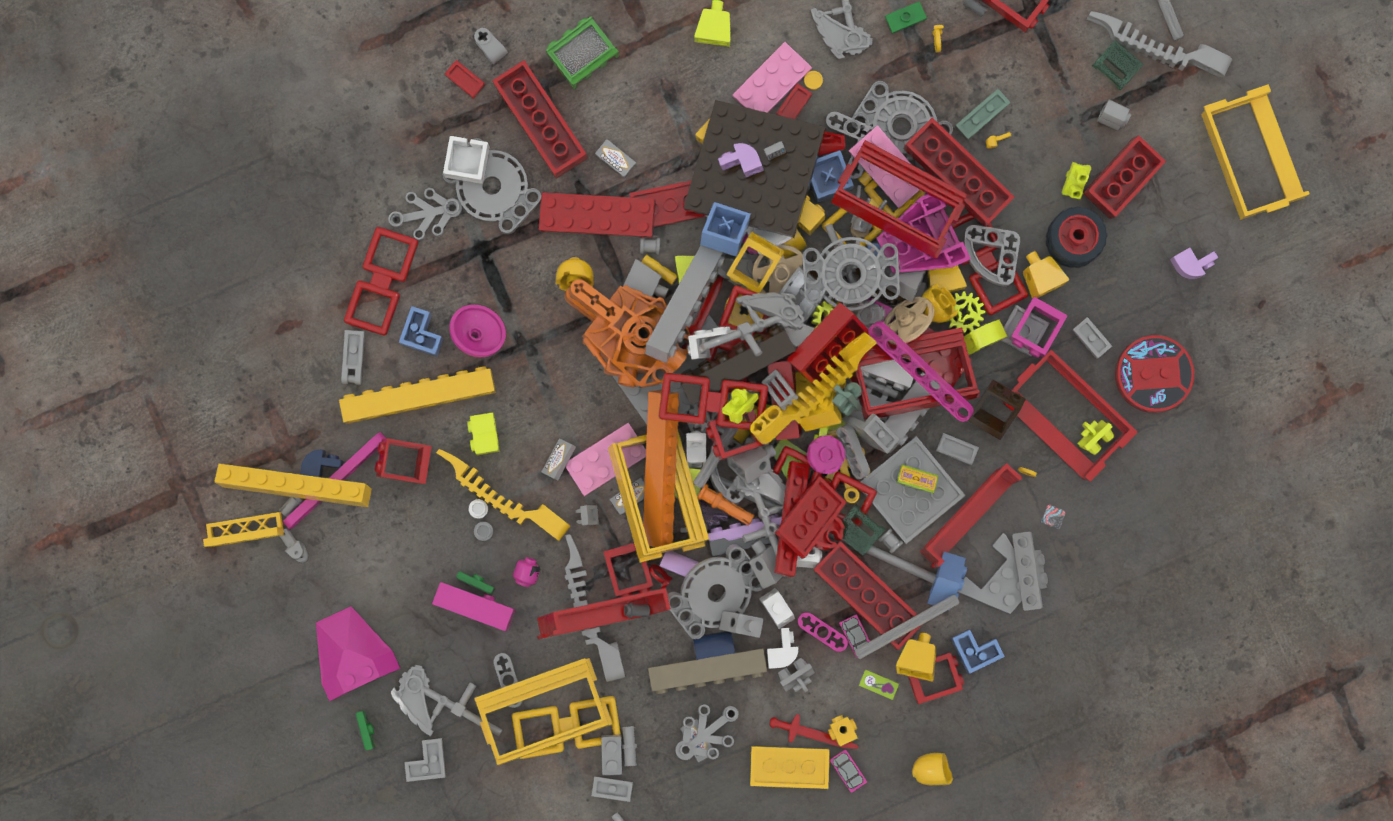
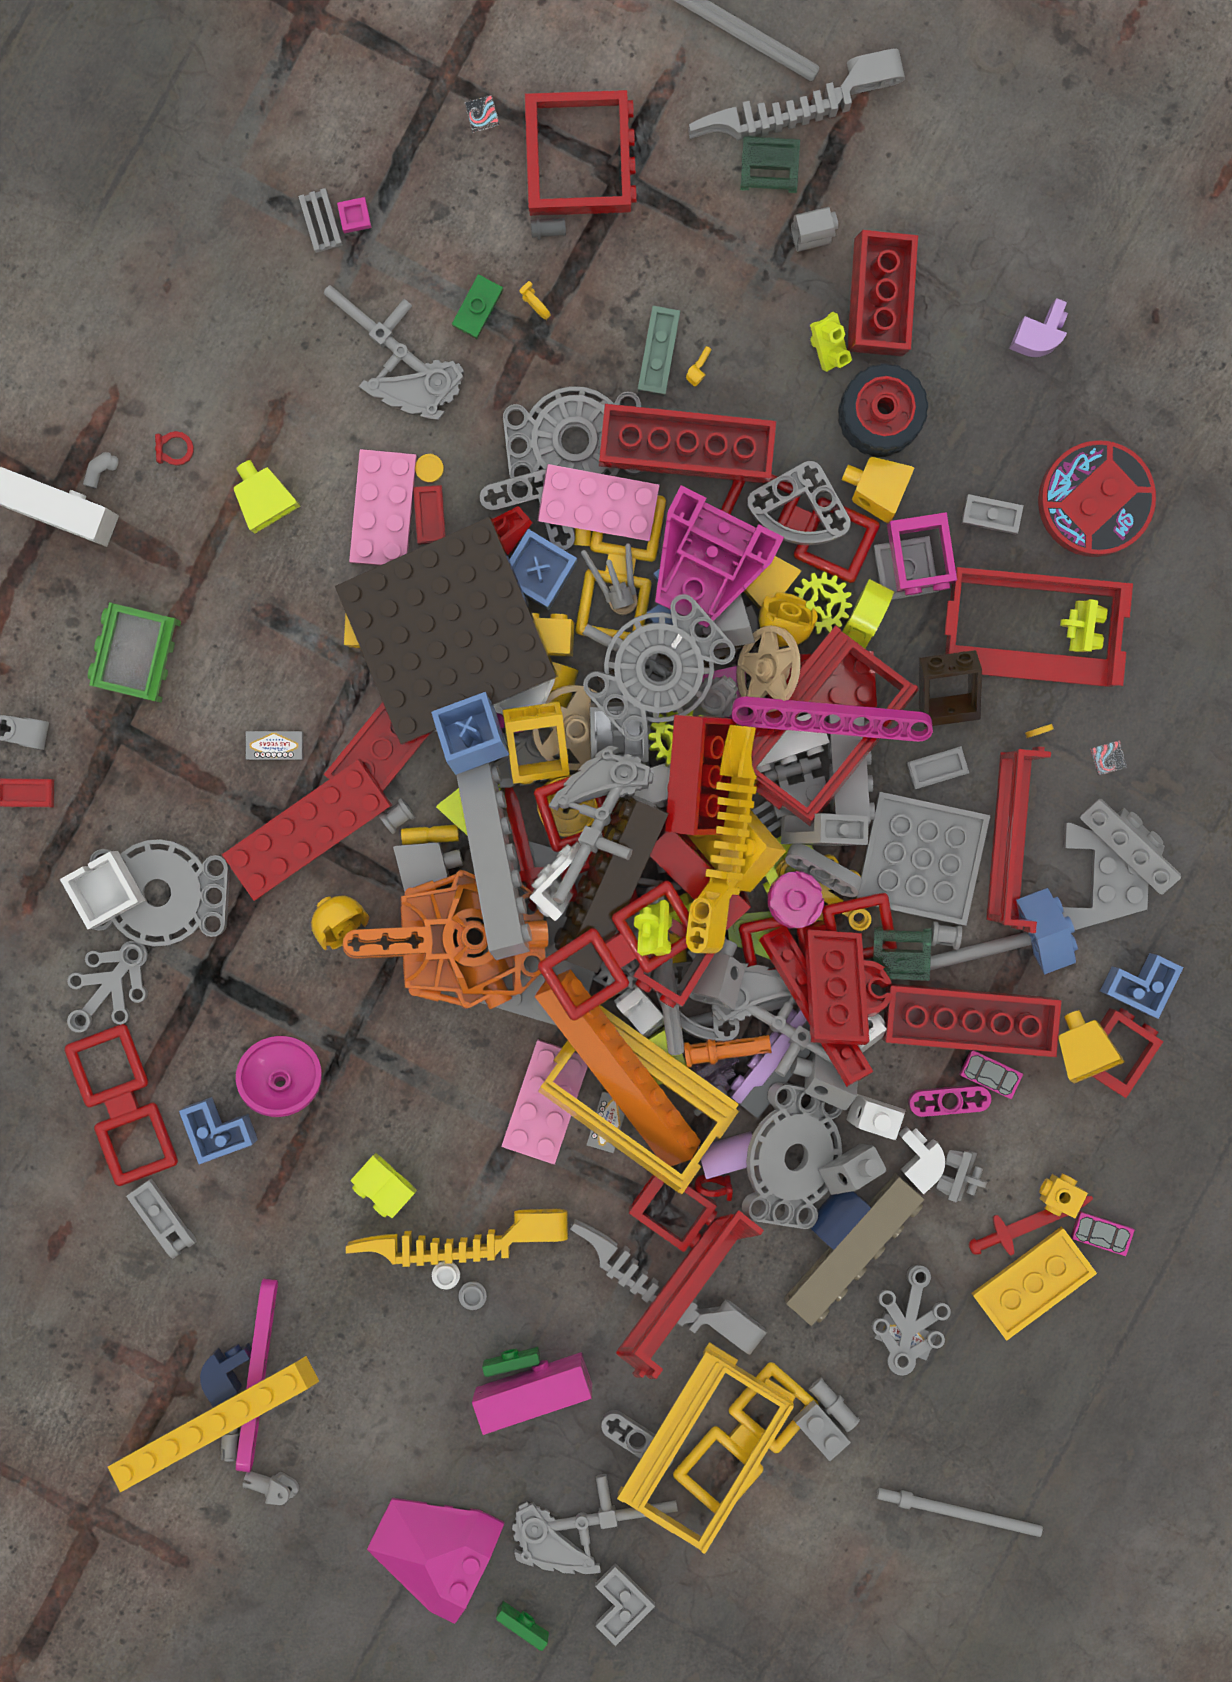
camera: 45 degrees left, 5 degrees up
yellow fence [203,512,284,547] -> none
yellow brick [339,366,496,424] -> none
red window [375,438,431,484] -> none
red brick [492,60,588,179] -> none
dark pink head [513,557,541,587] -> none
tile [541,438,576,481] -> none
light grey tile [576,505,599,525] -> none
light grey plate [591,776,633,802] -> none
dark grey pin [624,603,650,618] -> none
lavender brick [718,143,764,177] -> none
light grey tile [762,370,799,410] -> none
light grey tile [764,141,786,160] -> none
red piece [831,140,967,259] -> none
sand green hips [832,383,862,416] -> none
light grey axle [855,595,959,659] -> none
lime sticker [859,670,899,700] -> none
slope [896,464,939,494] -> none
yellow piece [912,753,953,786] -> none
yellow piece [1201,84,1310,220] -> none

